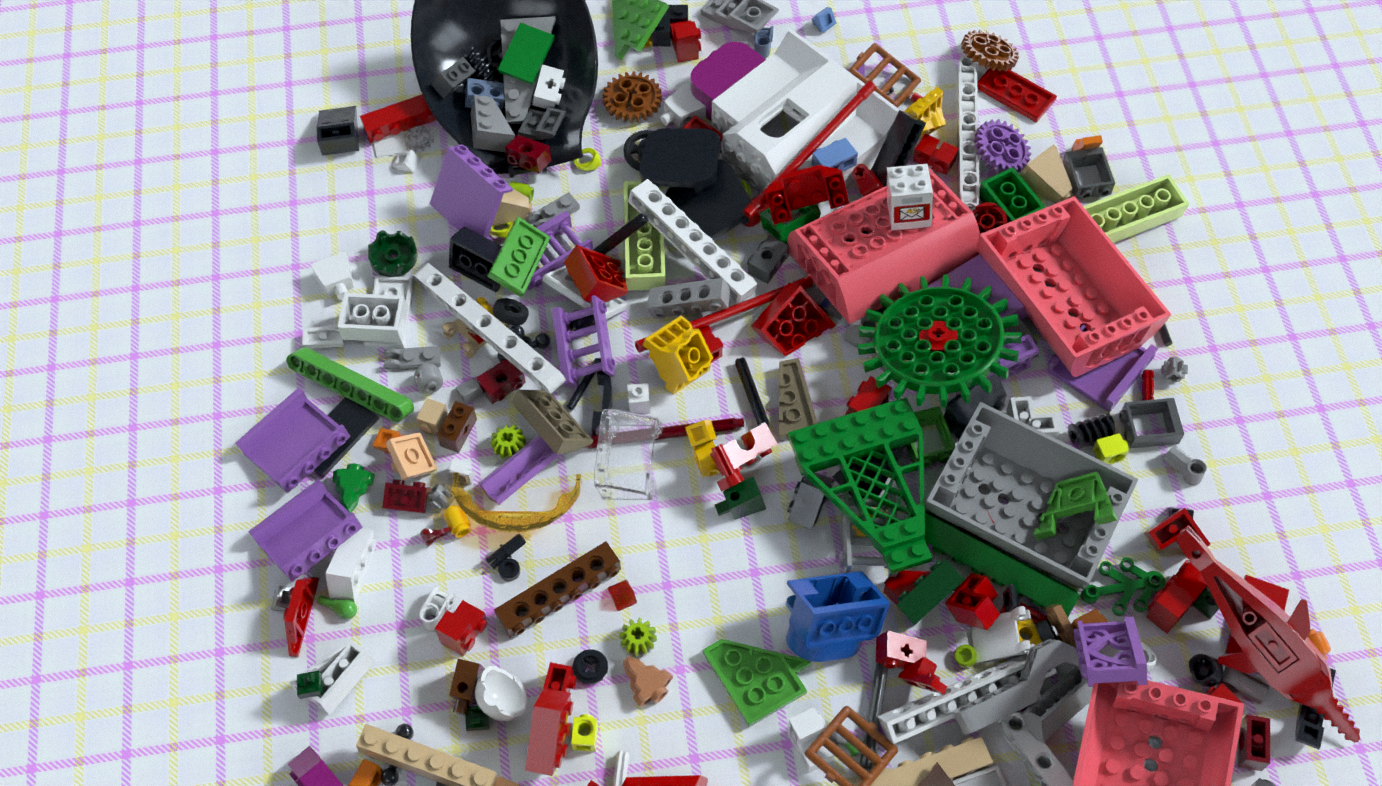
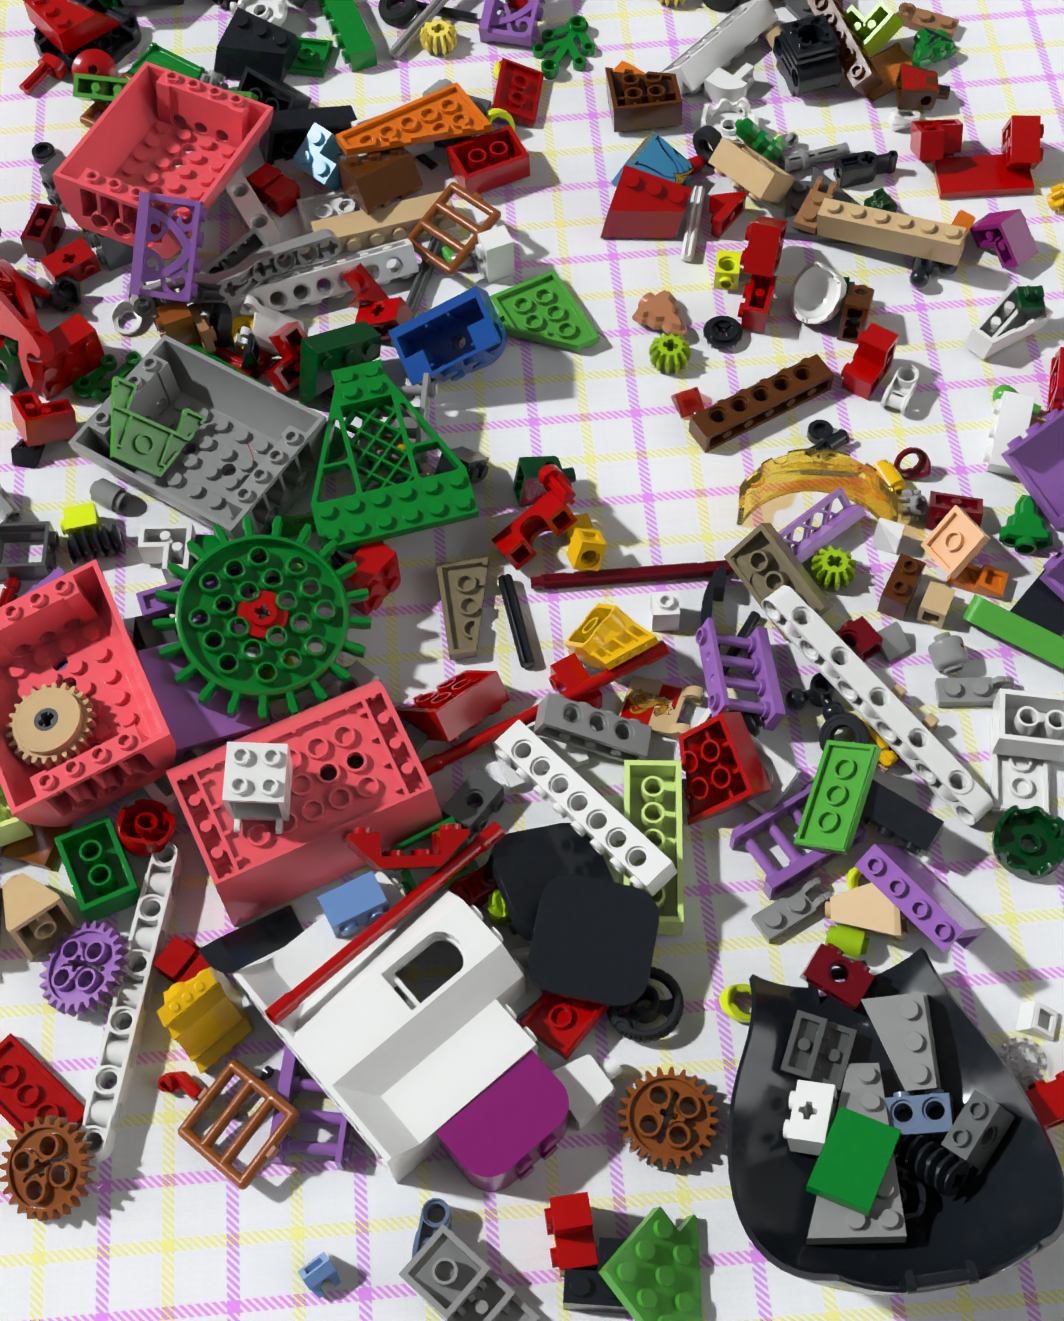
camera: 175 degrees left, 0 degrees up
black axle [593,213,649,255] -> none
clear windscreen [594,409,663,500] -> none
red piece [852,164,883,197] -> none
lime tile [954,644,977,668] -> none
none -> tan gear [6,682,97,769]
none -> flag [618,675,704,742]

